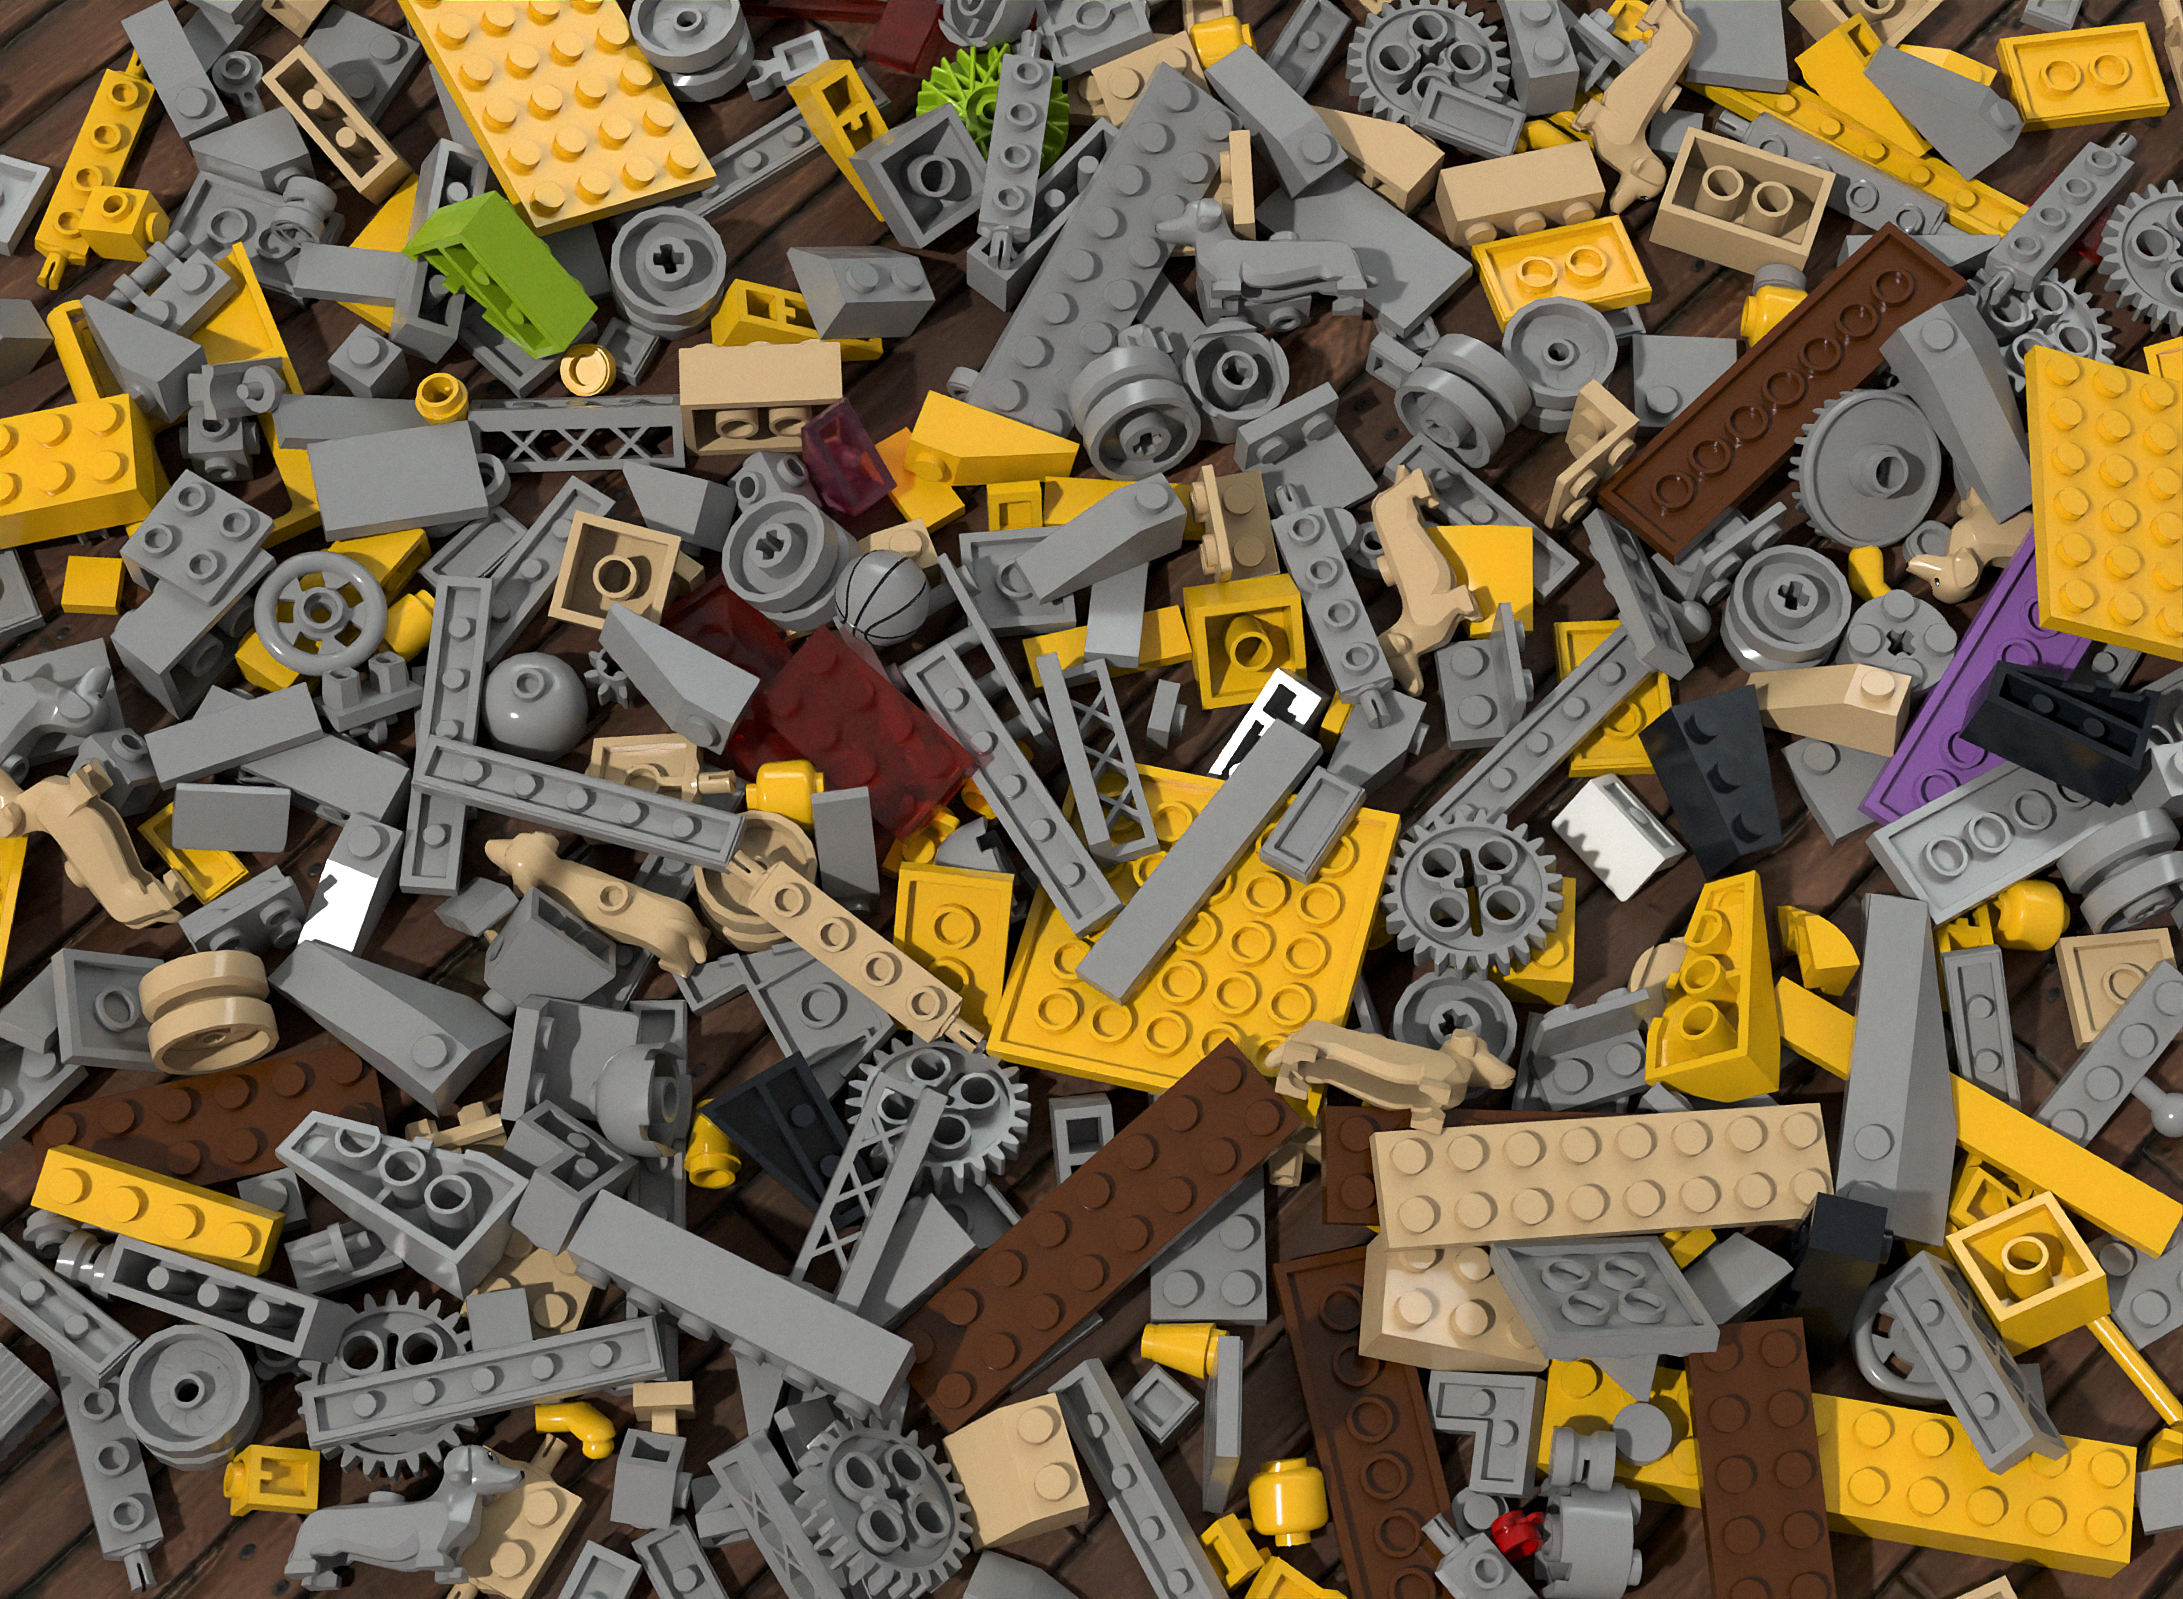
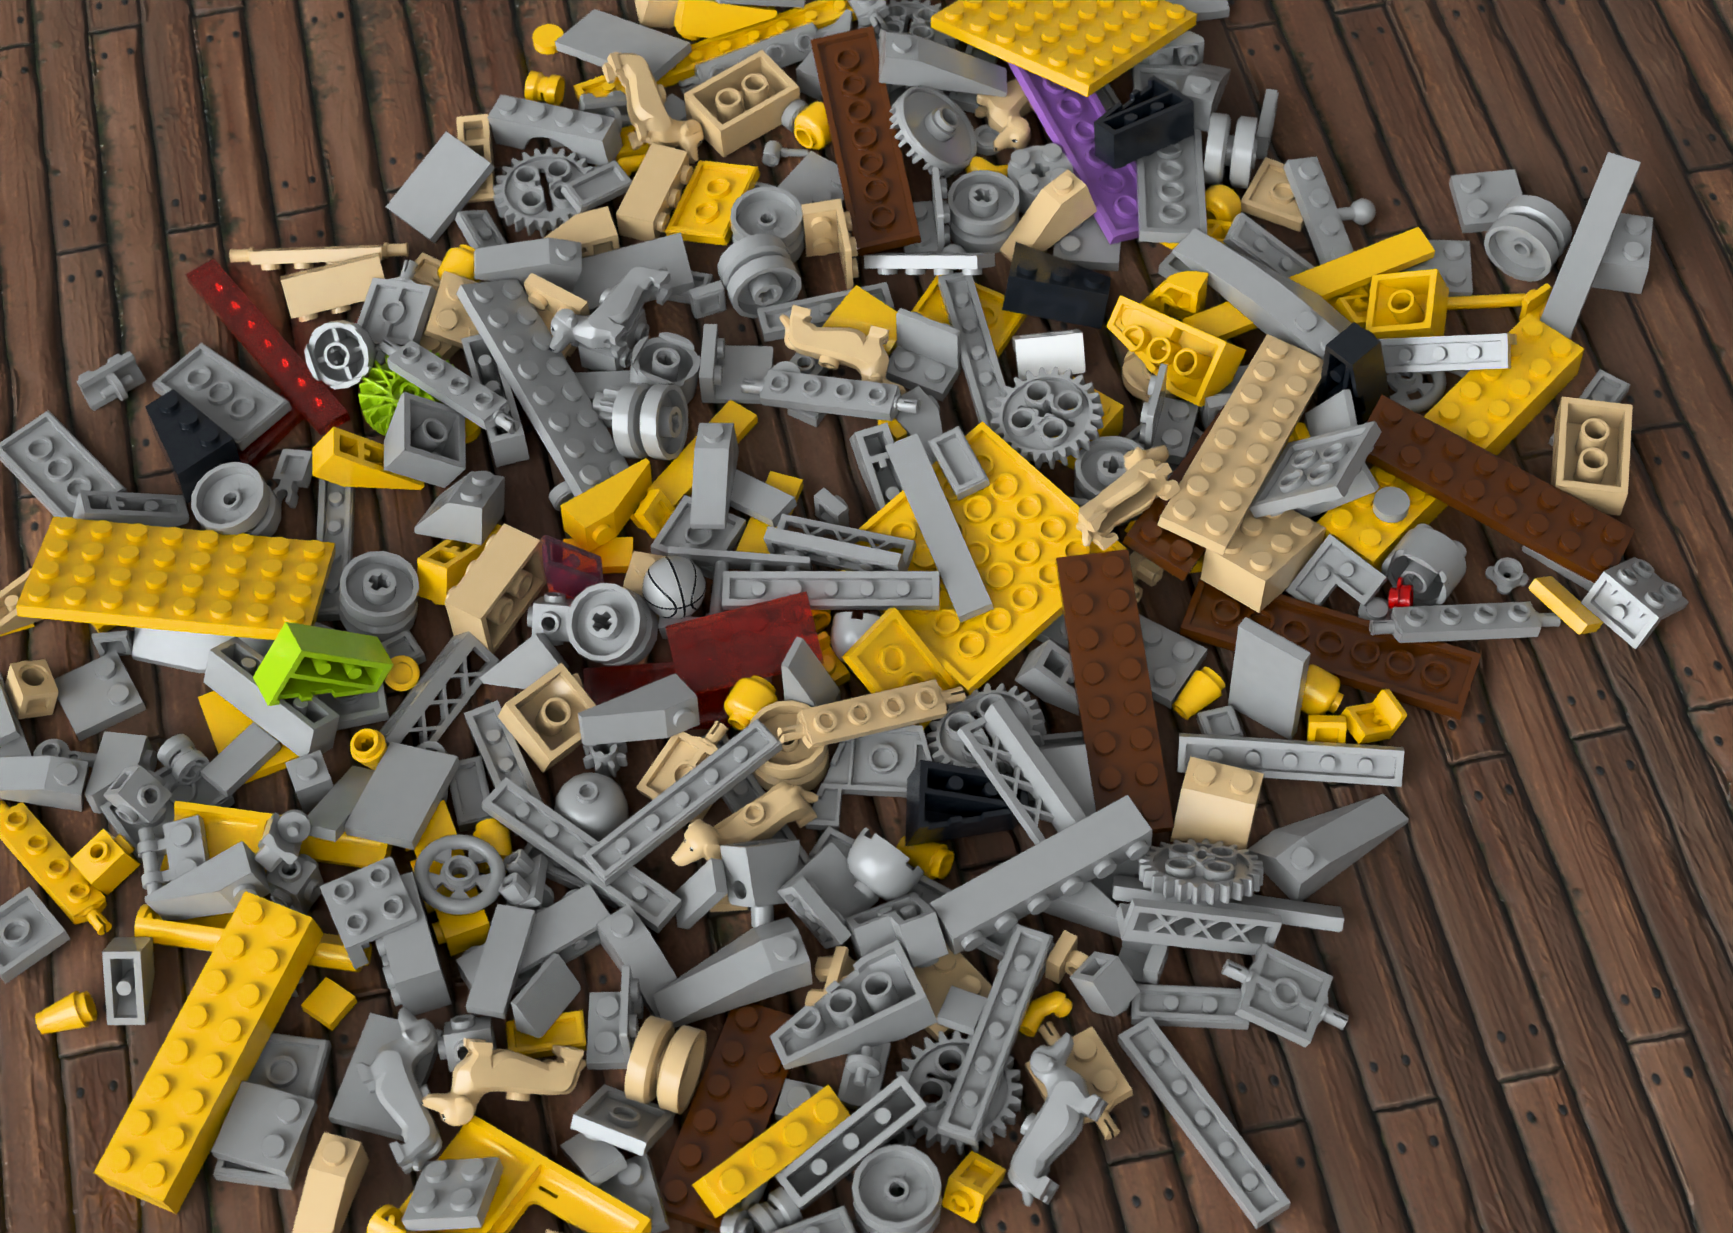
camera: 50 degrees left, 10 degrees down
tan brick [261,44,415,205] -> none
yellow slope [1183,573,1308,710] -> none
tan bracket [1189,464,1280,583] -> none
light grey wheel [1548,1425,1616,1492] -> none
none -> light grey brick [103,765,172,824]
none -> light grey hand [762,140,808,166]

